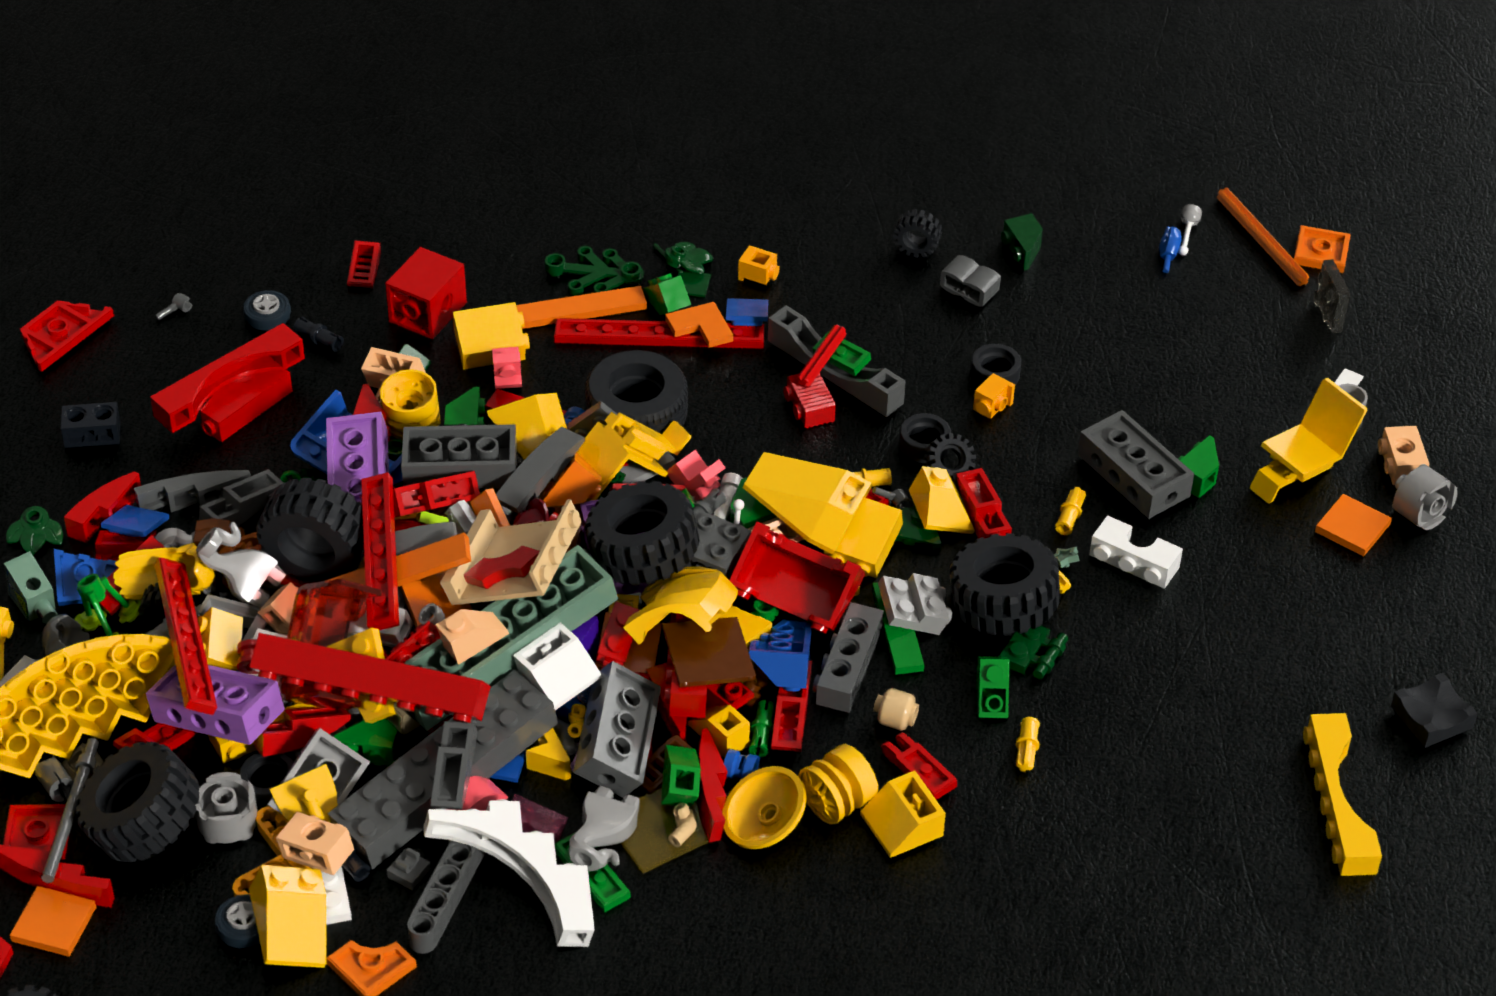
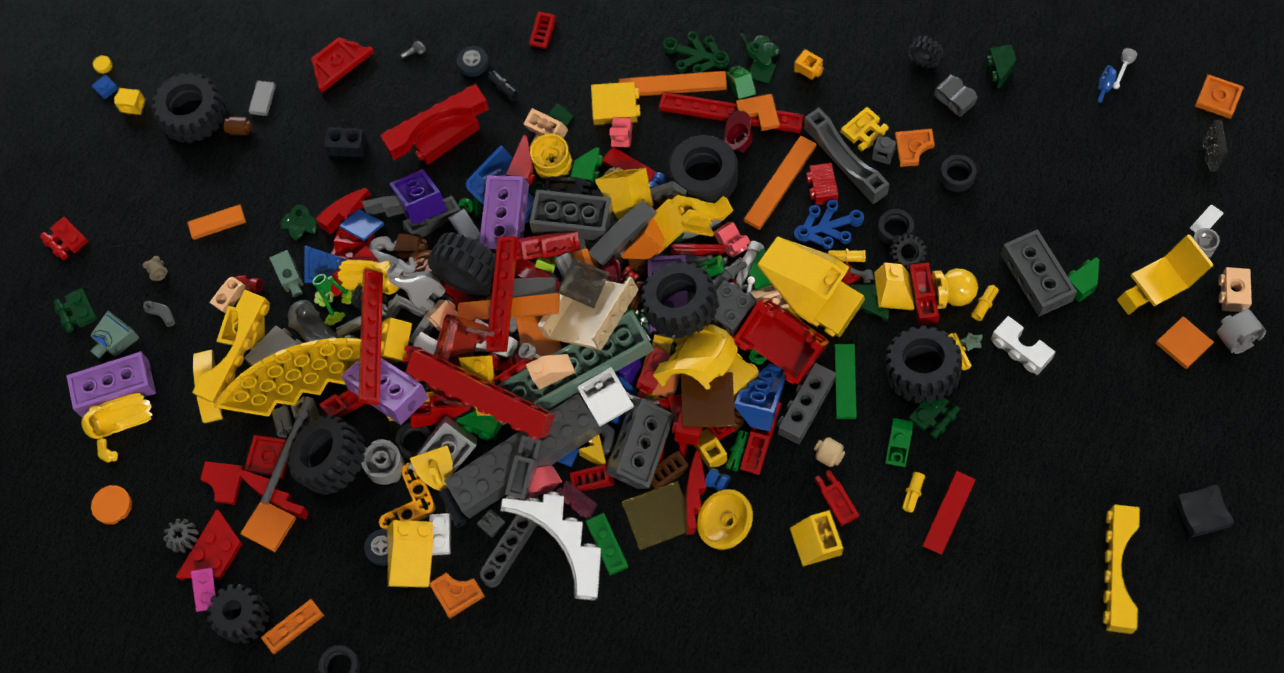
camera: 20 degrees right, 20 degrees up
light nougat brick [276,812,354,876] -> none
red brick [386,247,467,339] -> none
red tile [464,545,540,589] -> none
yellow arm [568,704,586,738] -> none
light grey hips [569,786,640,871] -> none
green slope [661,745,701,808] -> none
tan arm [668,803,697,847] -> none
blue piece [726,298,768,326] -> none
red axle [797,325,846,388] -> none
yellow wheel [798,744,878,825] -> none
green plate [812,331,871,376] -> none
light grey plate [878,573,952,635] -> none
light orange brick [973,373,1015,419] -> none
orange axle [1217,188,1309,287] -> none
none -> dark purple slope [389,170,446,225]
none -> clear smoke plate [558,258,609,308]
none -> red slope [570,463,614,492]
none -> dark red piece [724,111,753,153]
none -> orange tile [744,136,816,230]
none -> blue plant [794,200,864,250]
none -> yellow plate [841,107,889,151]
none -> dark grey brick [872,136,896,165]
none -> orange tile [895,129,935,167]
none -> red slope [923,471,976,555]
none -> yellow tile [932,268,978,309]

